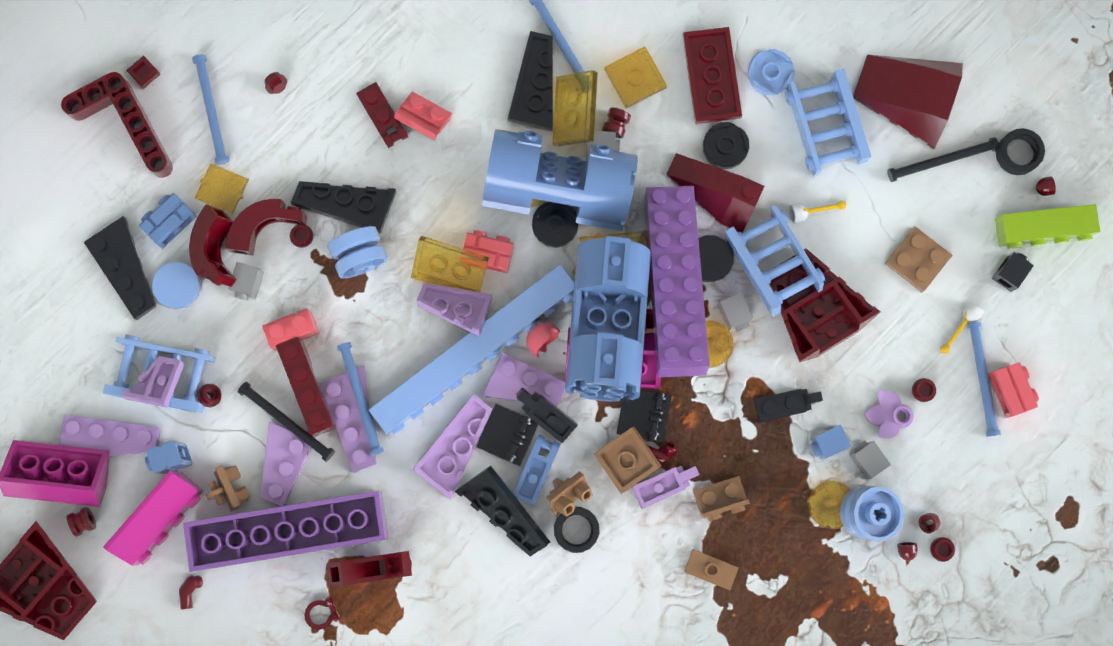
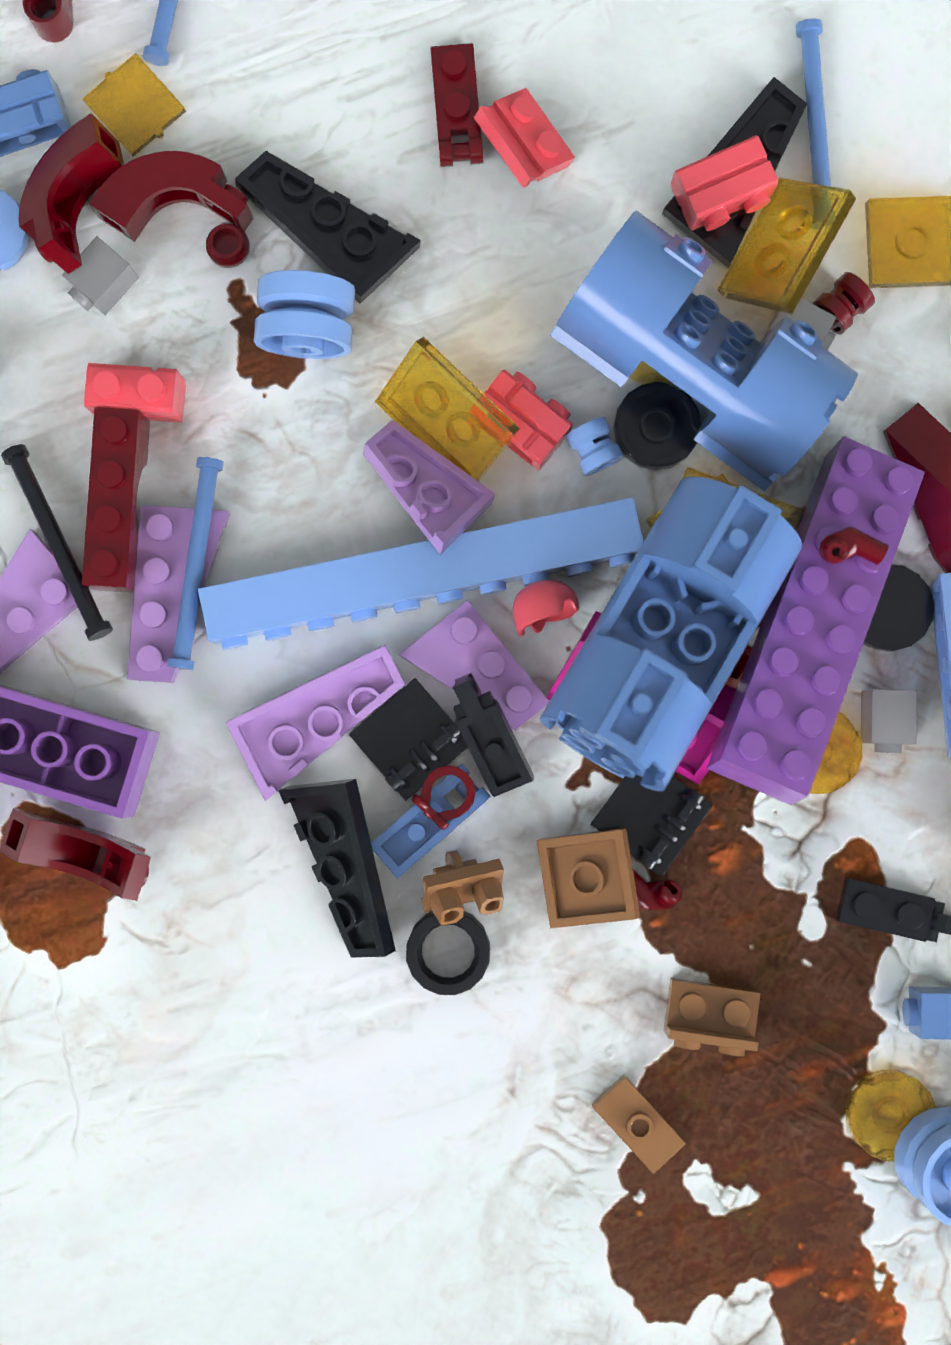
camera: 30 degrees right, 5 degrees up
lavender hinge [632,466,699,509] -> none
none -> dark red piece [411,766,476,831]
none -> light blue wheel [566,417,624,476]
none -> coral brick [670,135,778,231]
none -> dark red arm [819,527,889,565]

